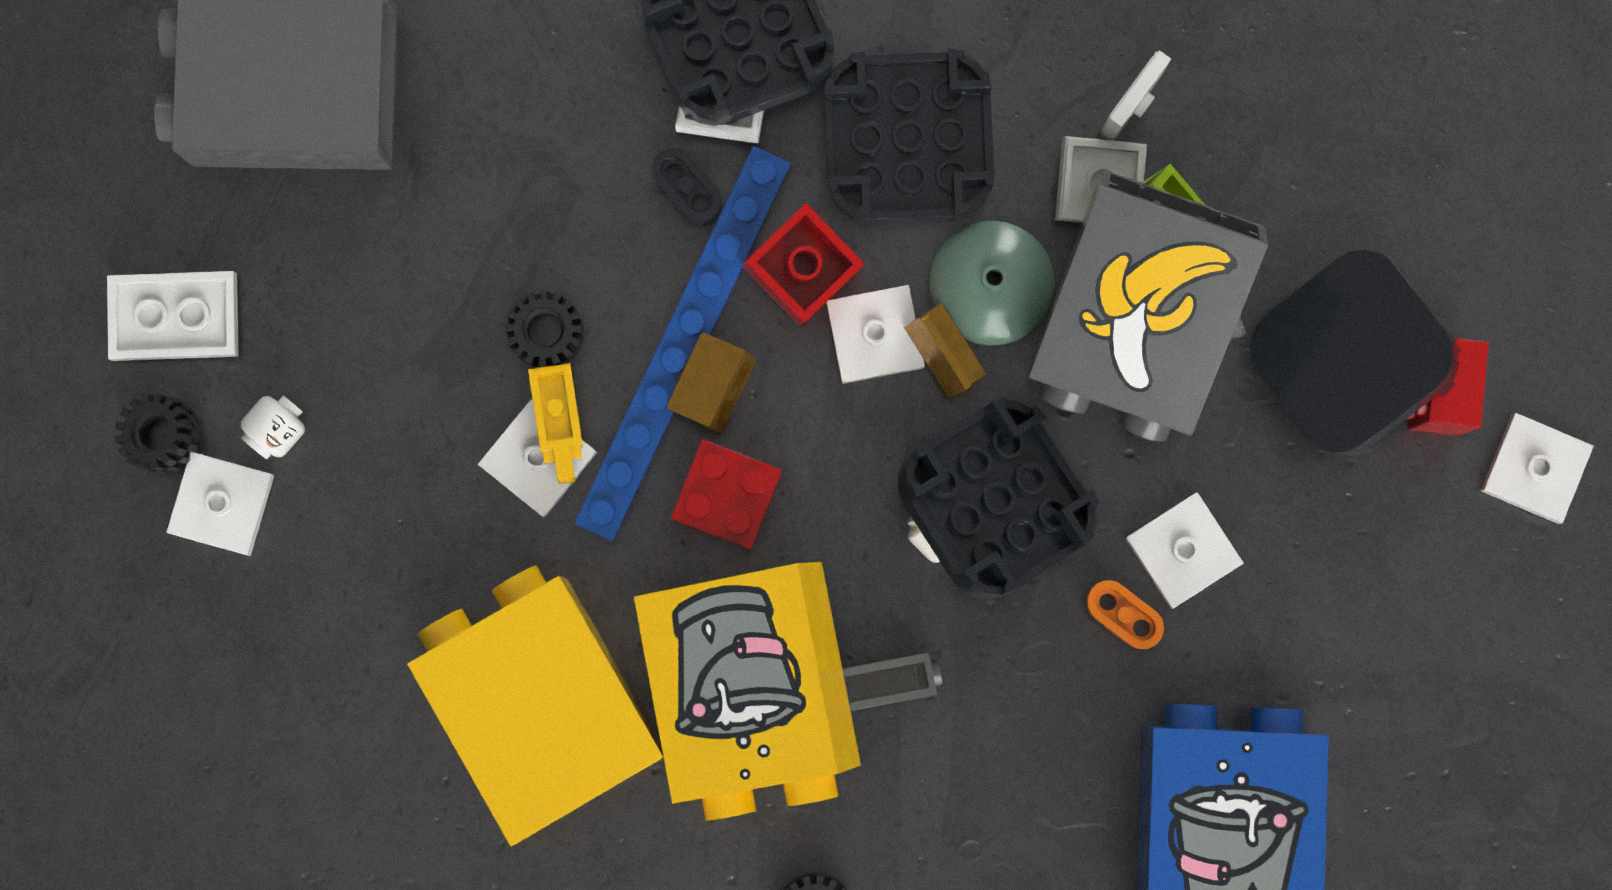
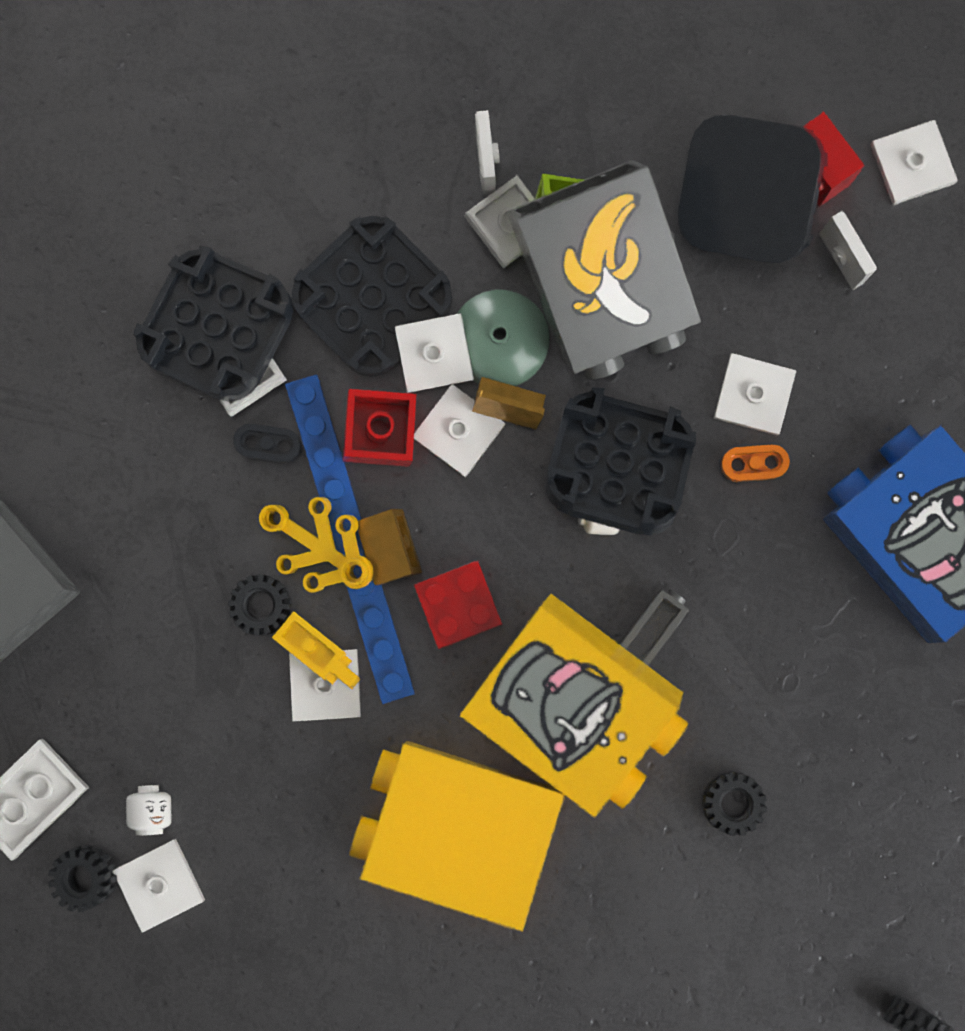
camera: 35 degrees left, 0 degrees up
none -> yellow plant [259,497,373,593]
none -> white plate [395,313,474,393]
none -> white plate [819,211,877,290]

